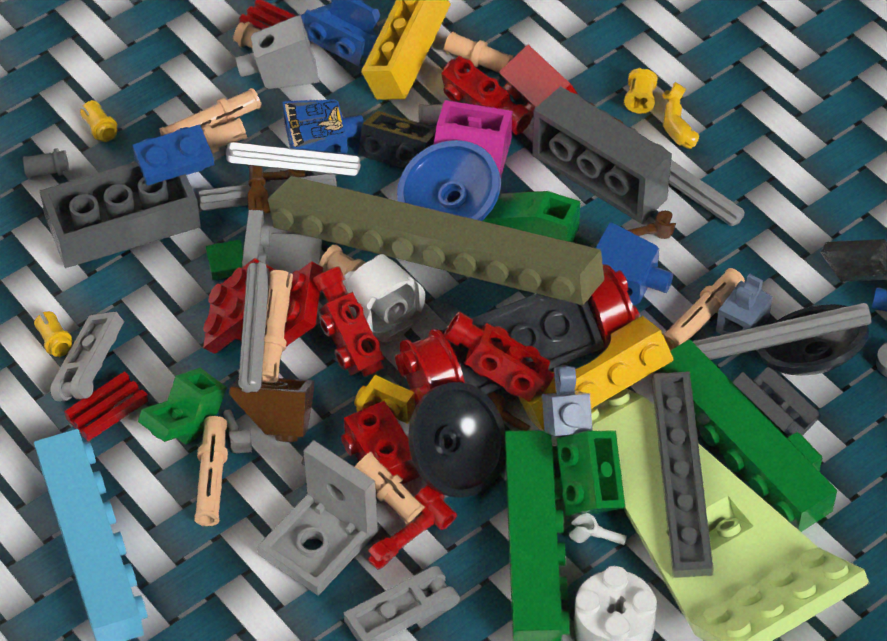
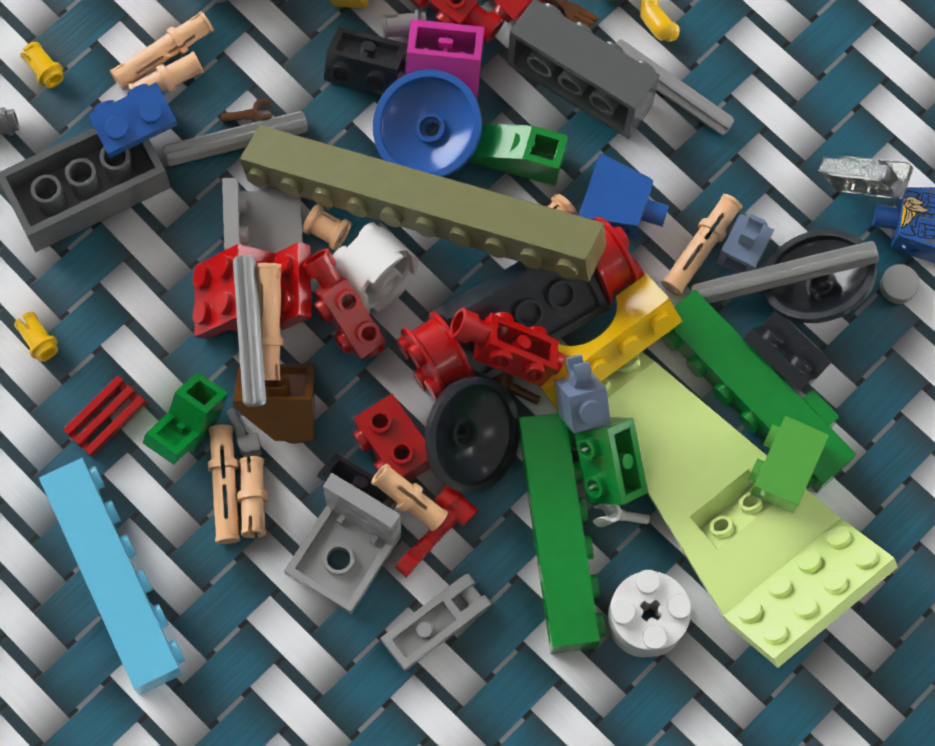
camera: 10 degrees left, 20 degrees up
light grey plate [51,312,124,402] -> none
green tile [206,239,243,281] -> none
axle [226,142,361,176] -> none
reddish brown piece [247,165,271,214] -> none
blue torso [282,99,364,154] -> none
yellow bracket [354,375,415,424] -> none
reddish brown hand [628,210,676,239] -> none
dark grey tile [652,371,713,578] -> none
none -> light nougat pin [237,456,268,538]
none -> bright green brick [748,416,829,513]

